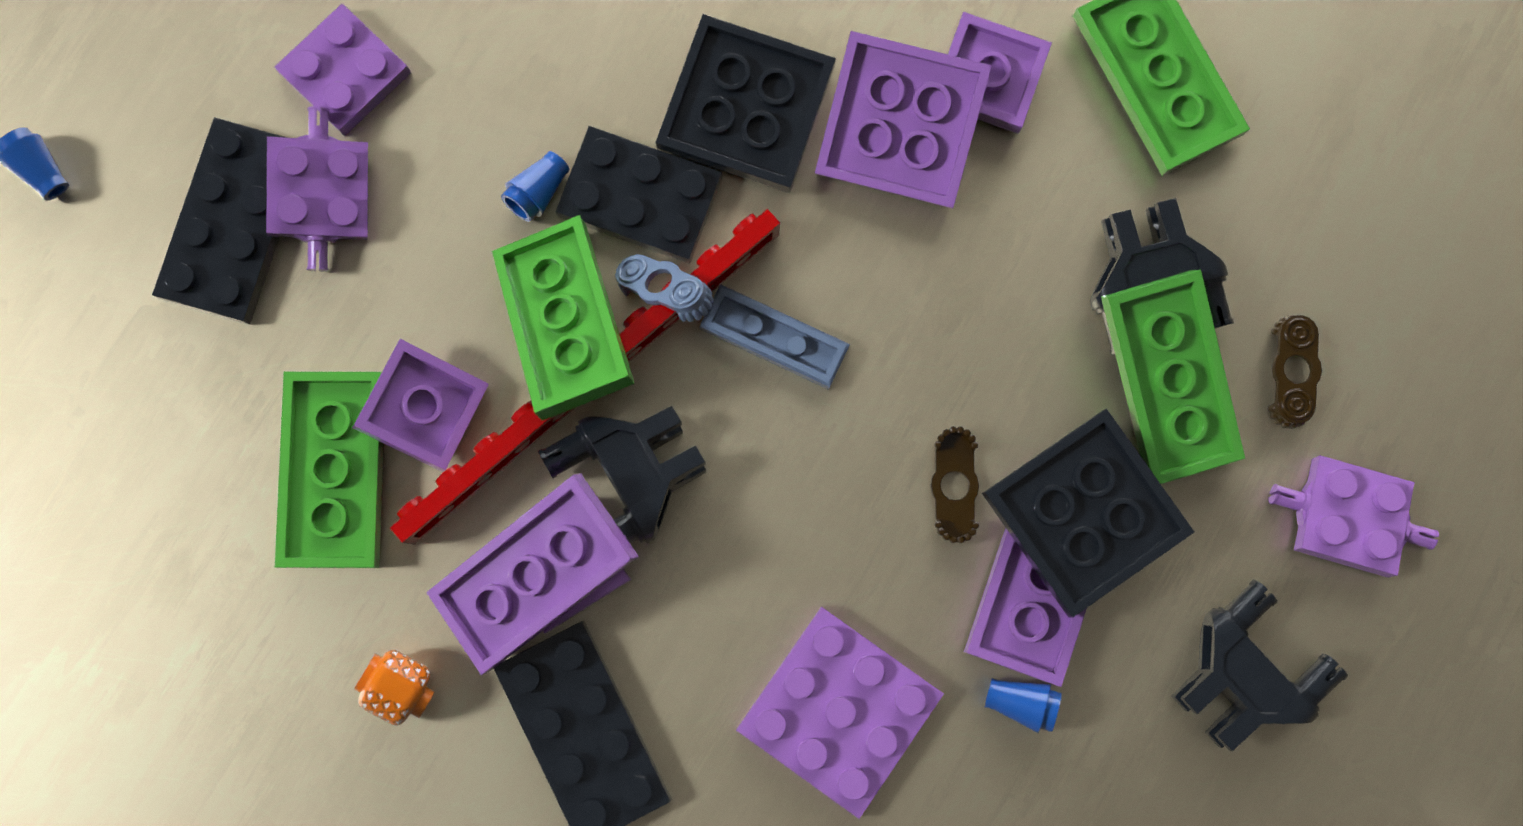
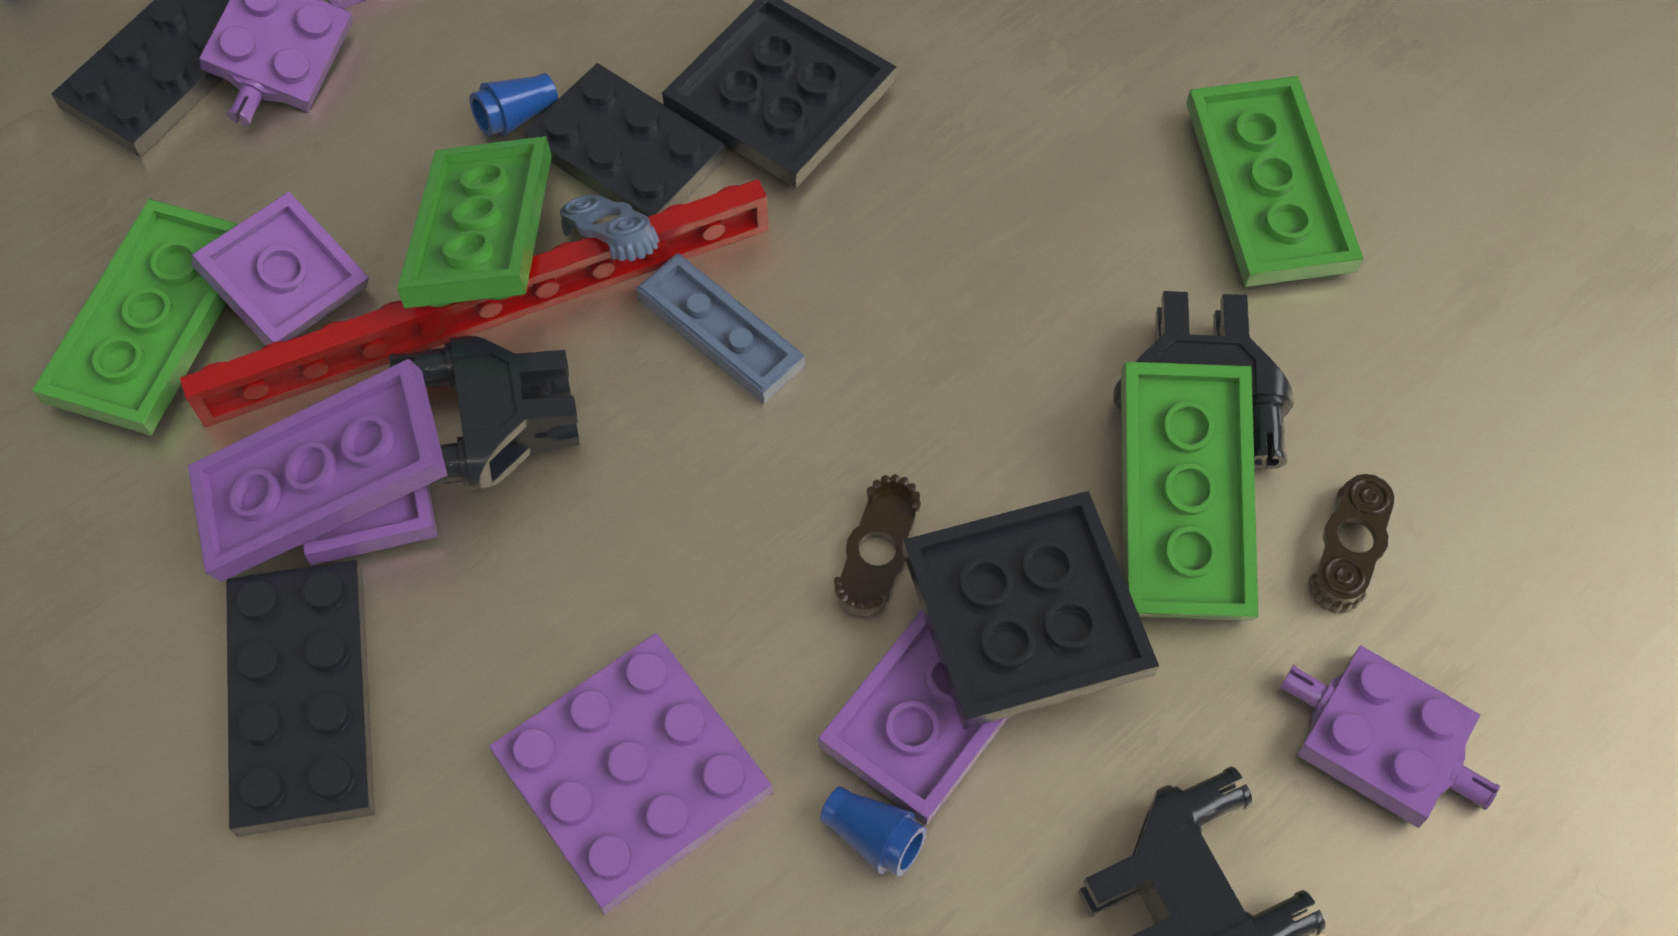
camera: 20 degrees right, 20 degrees down
orange head [354,650,435,726] -> none
medium lavender plate [815,31,992,208] -> none
medium lavender plate [948,12,1052,134] -> none

